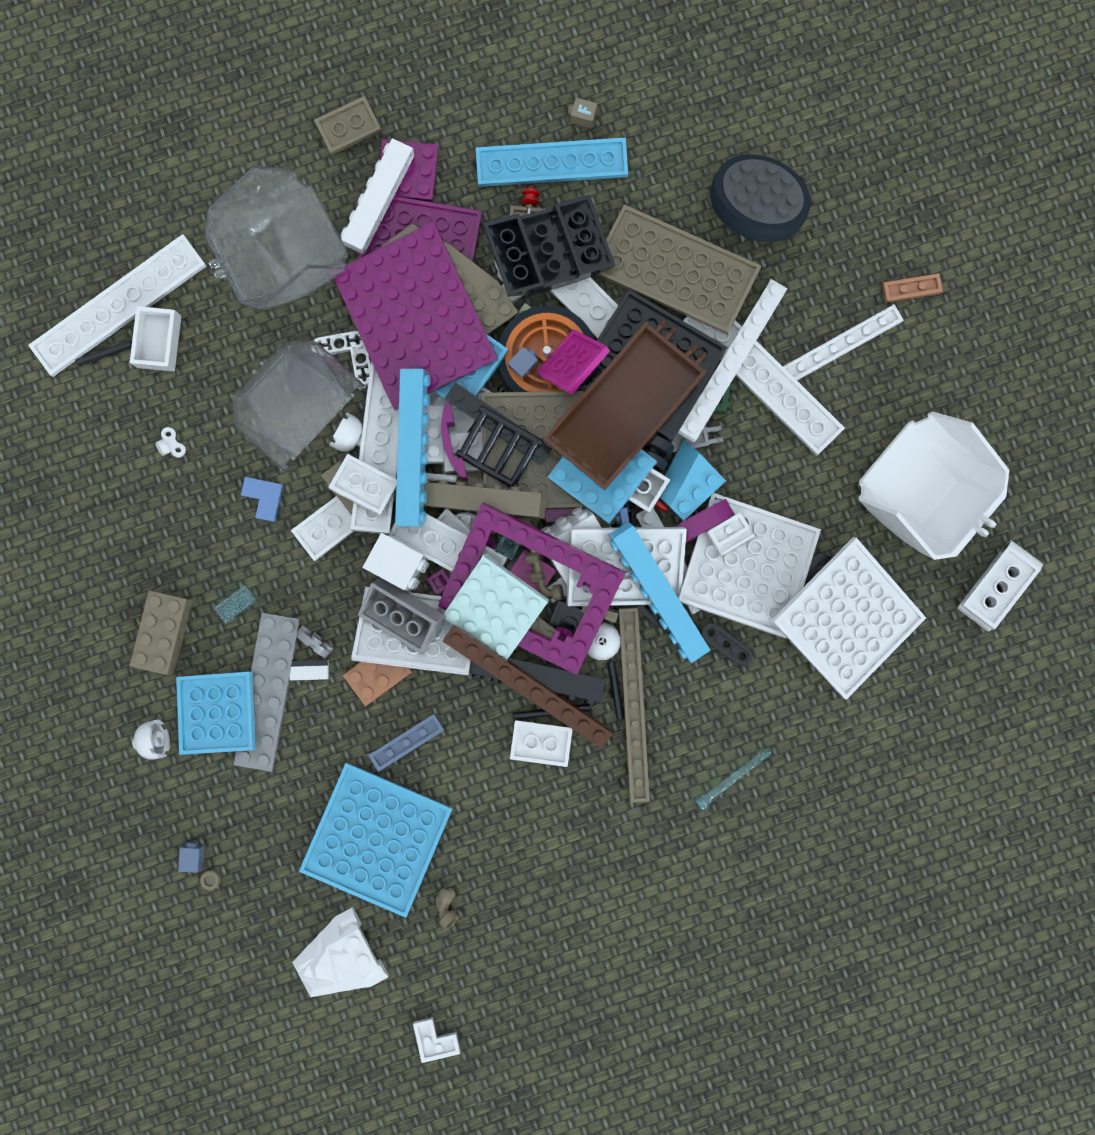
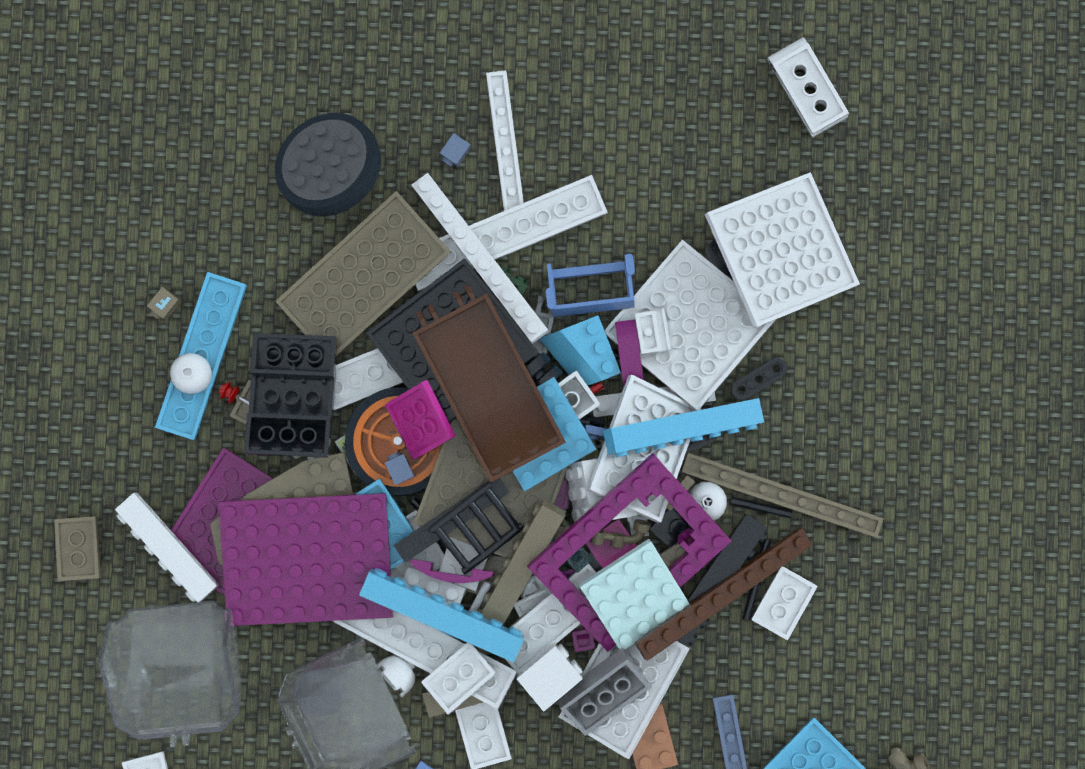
camera: 70 degrees left, 0 degrees up
white beam [311,331,371,386] -> none
magenta plate [380,139,439,202] -> none
clear light blue piece [693,748,772,812] -> none
white windscreen [859,412,1009,560] -> none
nougat plate [882,273,943,303] -> none
none -> white cylinder [170,353,212,394]
none -> sand blue brick [440,133,471,167]
none -> medium blue piece [546,254,635,317]

